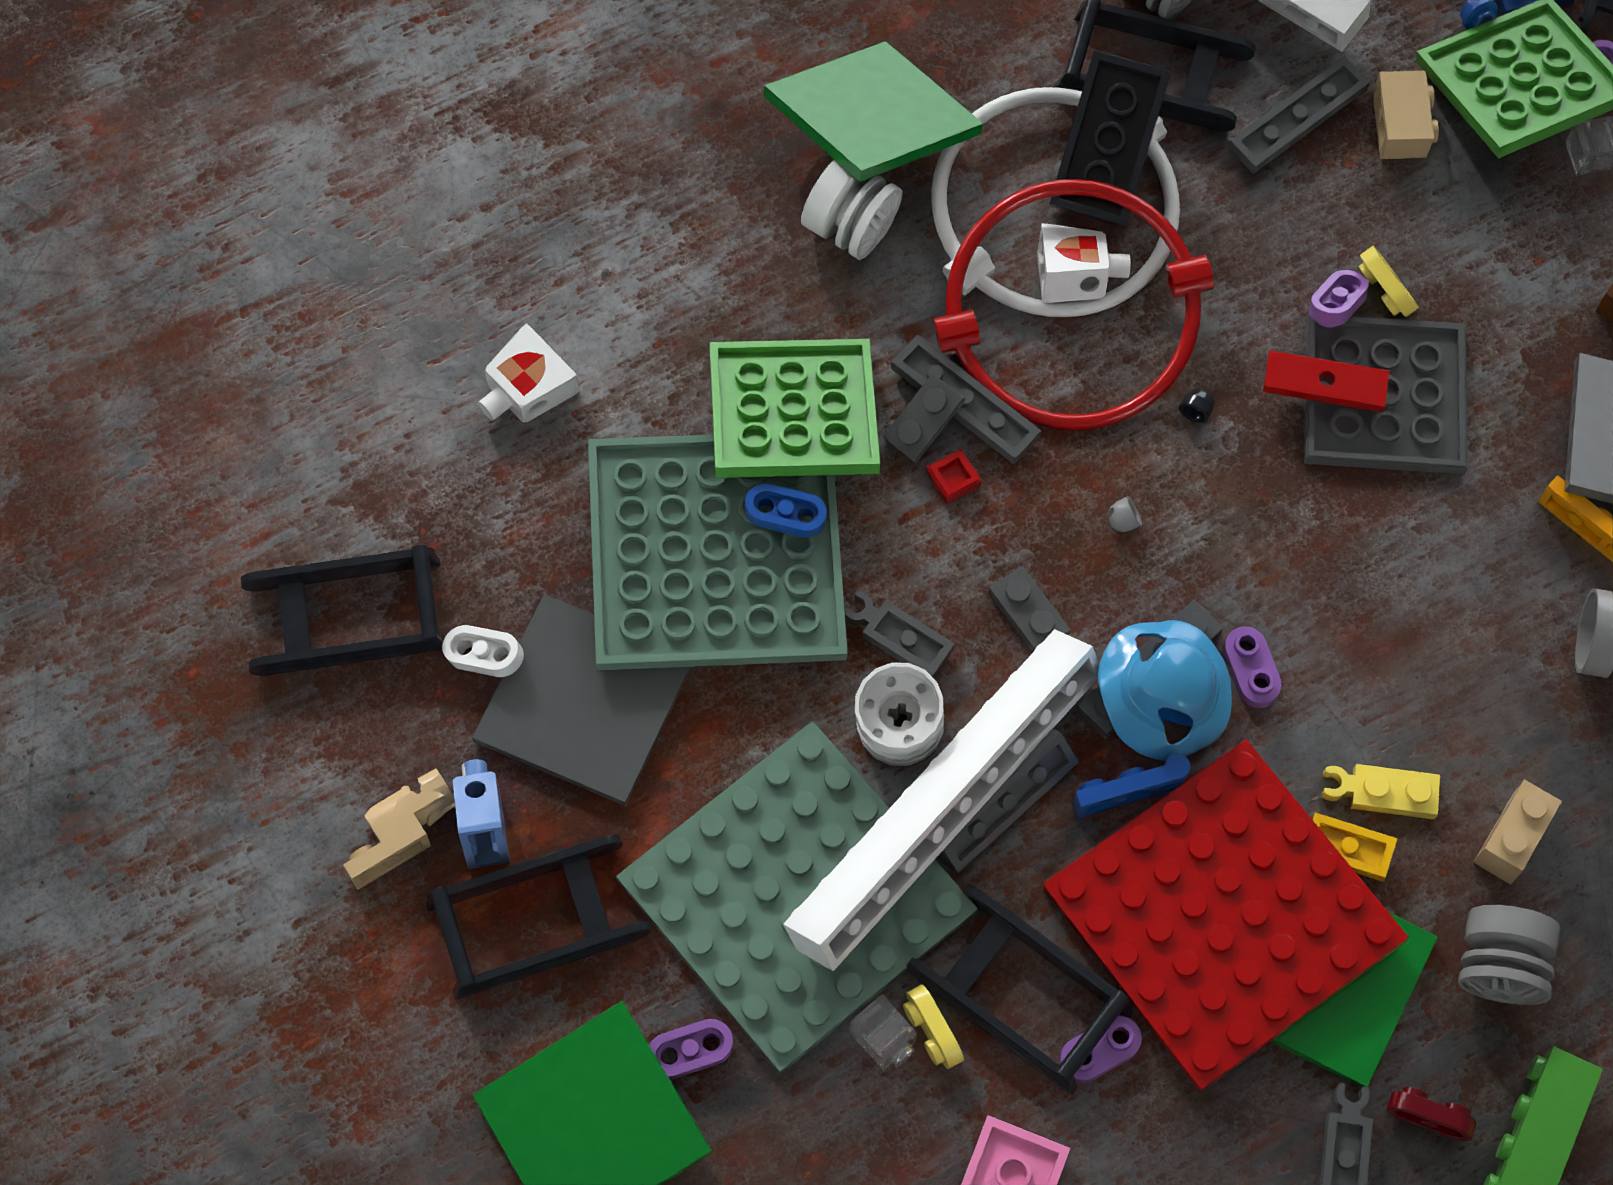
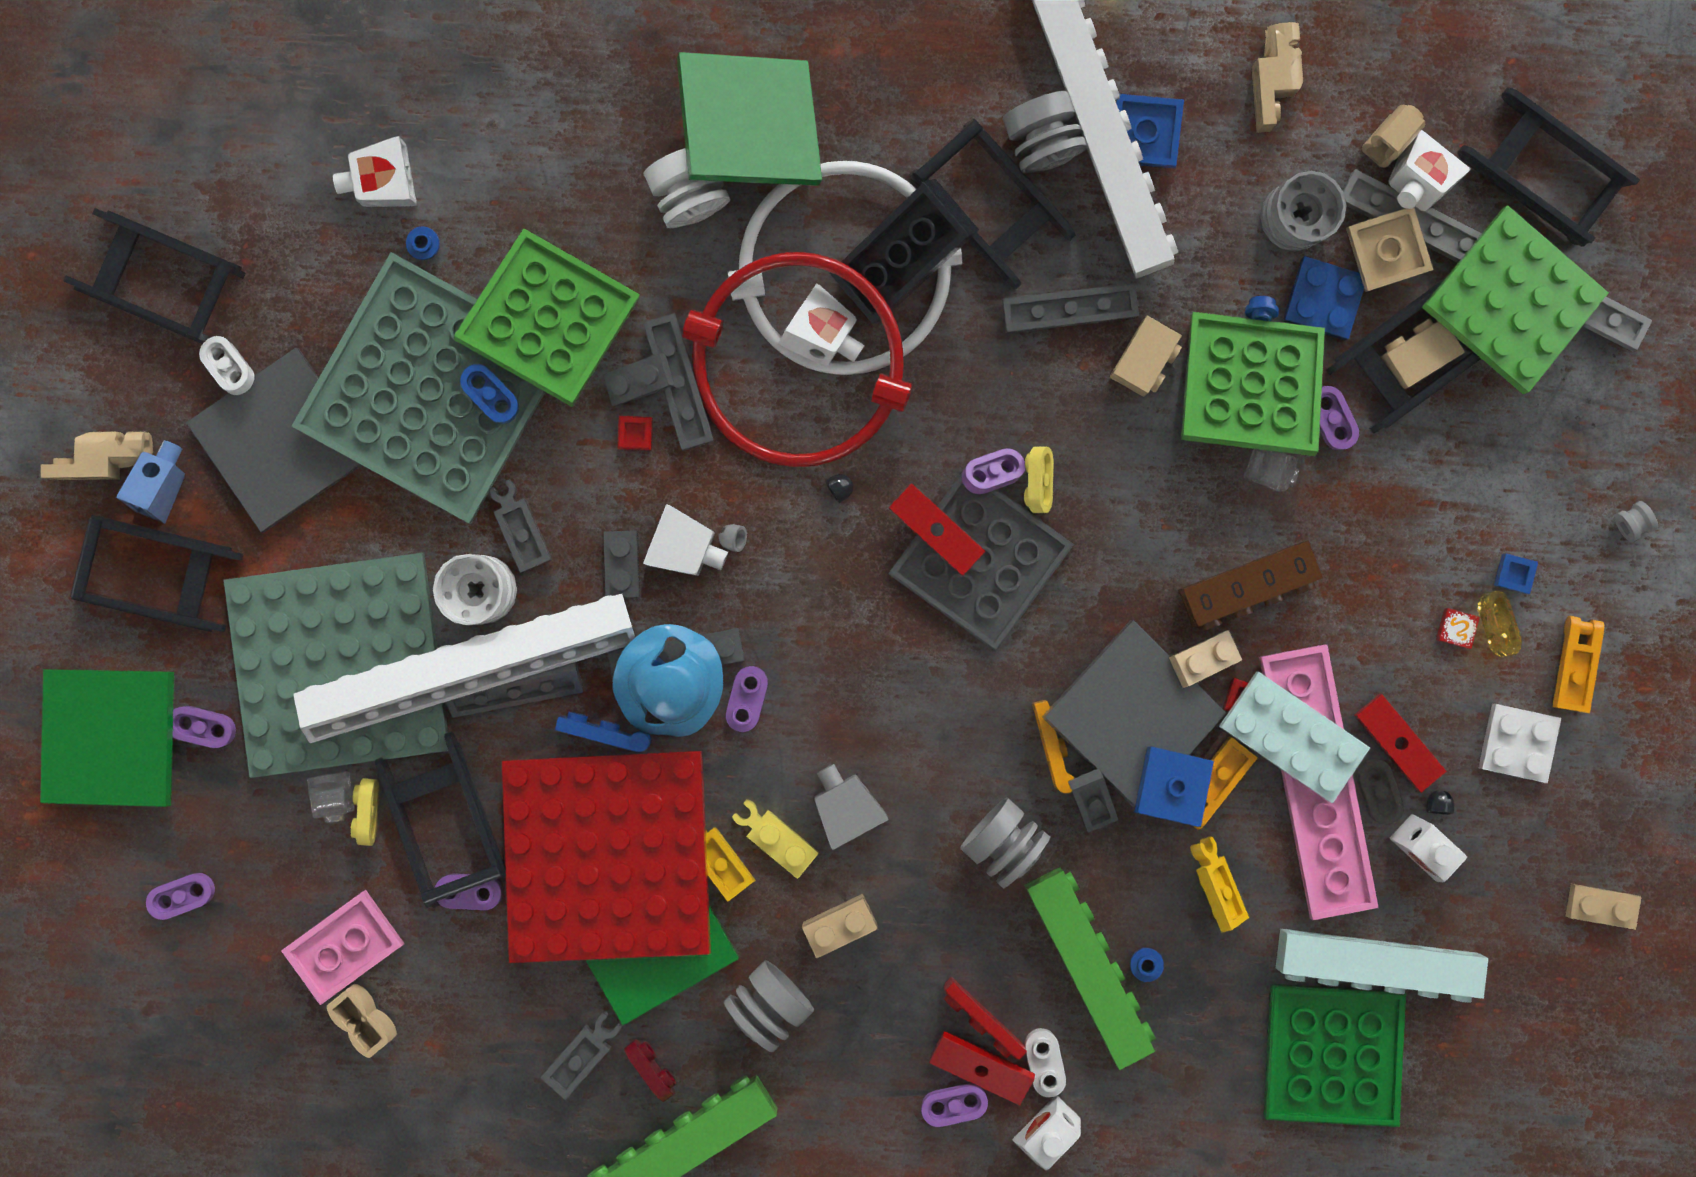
camera: 30 degrees right, 20 degrees up
none -> blue plate [406,226,440,260]
none -> white torso [643,504,728,576]
none -> light grey torso [814,764,889,850]

